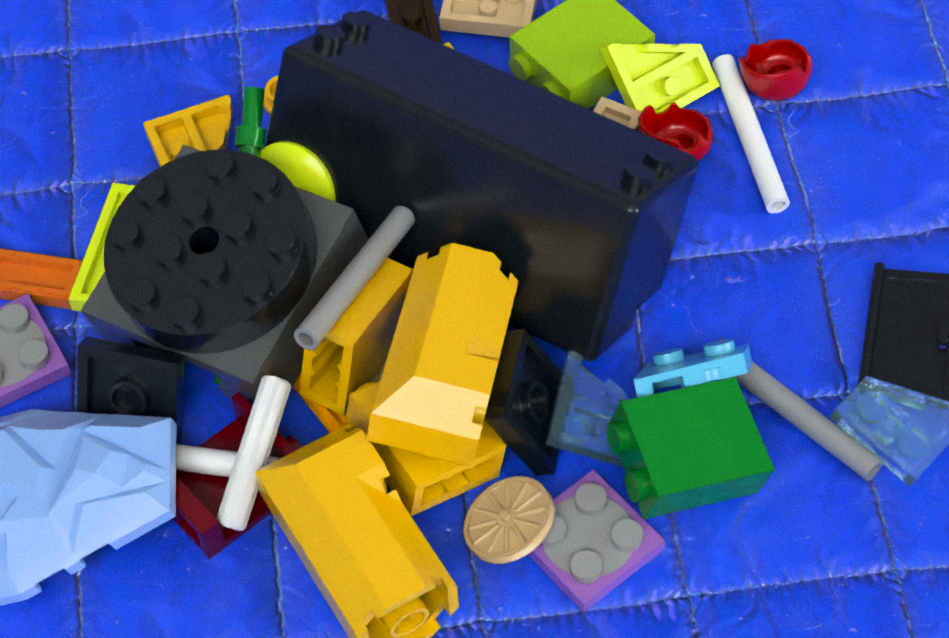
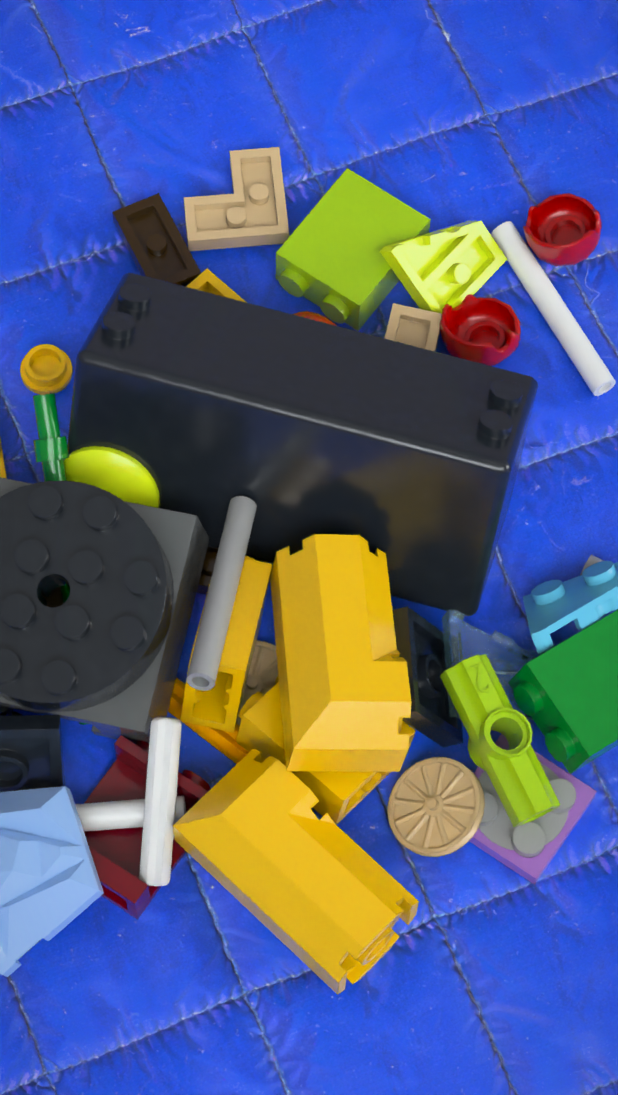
camera: 20 degrees left, 10 degrees up
none -> lime piece [440,654,560,827]

